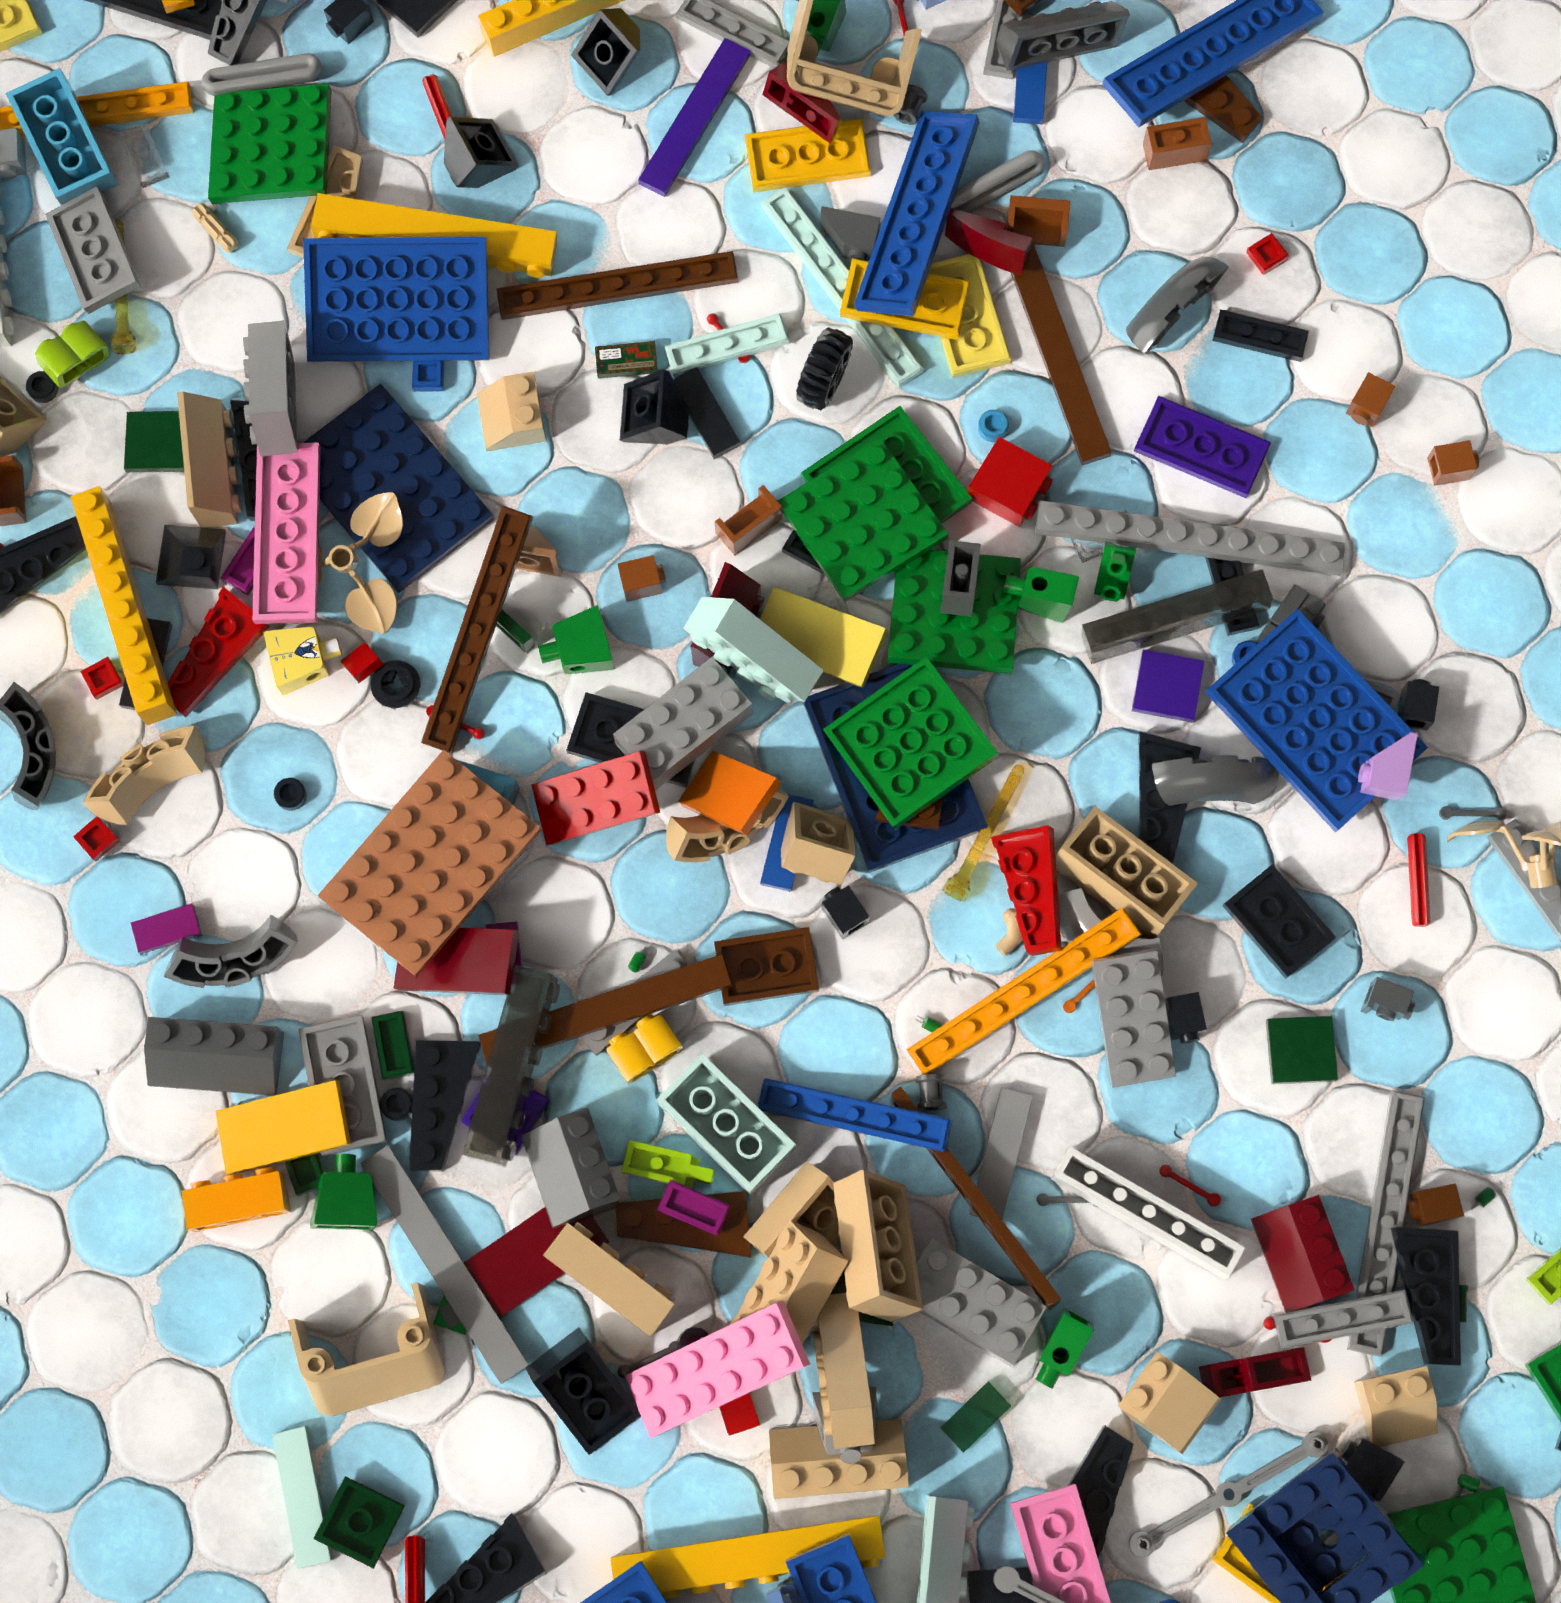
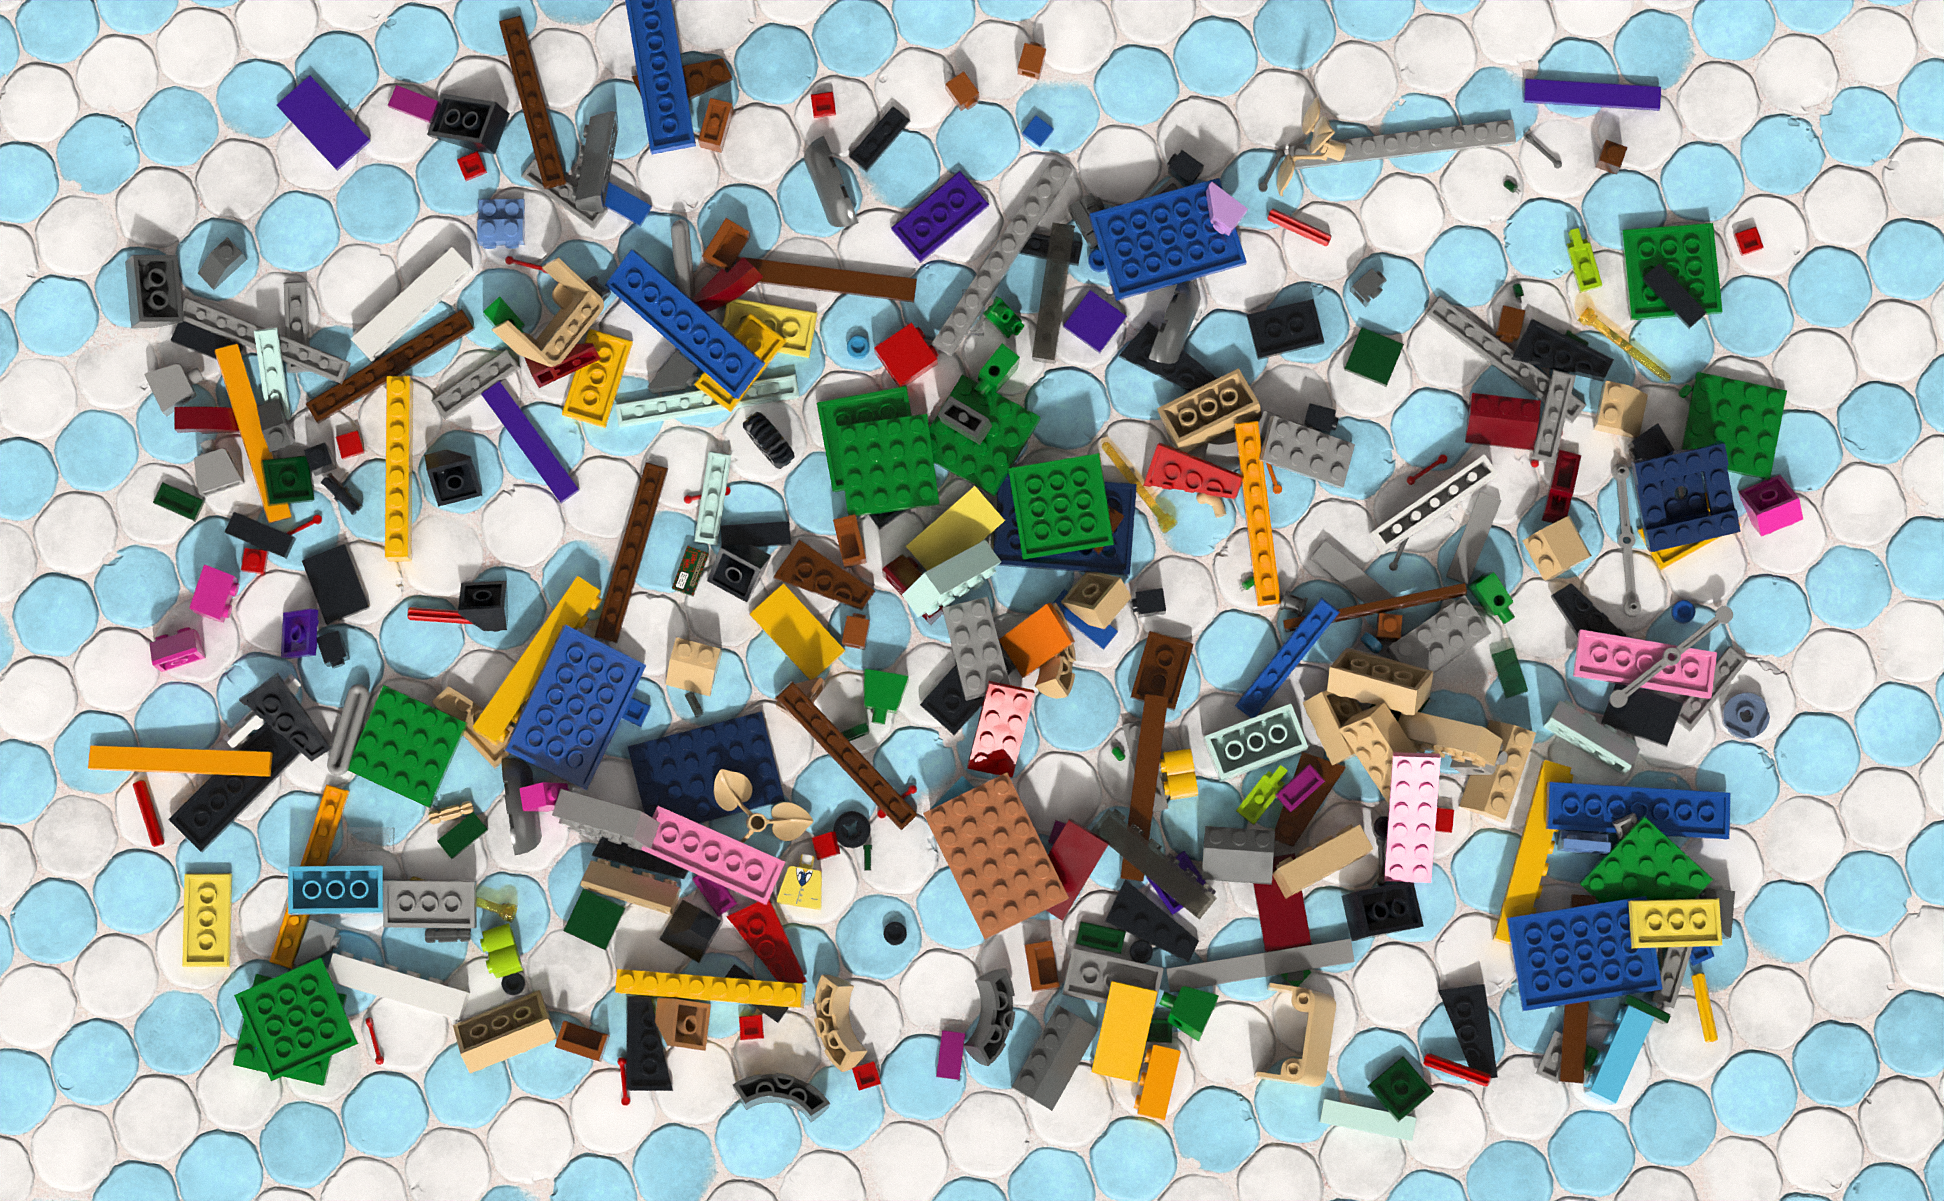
camera: 65 degrees left, 5 degrees up
none -> dark grey axle [425,928,471,943]
none -> dark green tile [437,812,488,859]
none -> dark grey brick [501,758,542,855]
none -> dark pink brick [519,782,570,812]
none -> medium nougat slope [655,998,711,1051]
none -> clear smoke tile [685,691,704,718]
none -> yellow tile [749,583,846,680]
none -> reddish brown wing [773,540,875,611]
none -> dark green piece [863,845,872,871]
none -> blue tile [1022,116,1054,148]
none -> dark orange panel [1024,941,1060,993]
none -> dark azure tile [1360,632,1383,654]
none -> dark orange brick [1375,613,1403,642]
none -> light grey tile [1446,492,1502,585]
none -> clear yellow piece [1577,306,1671,382]

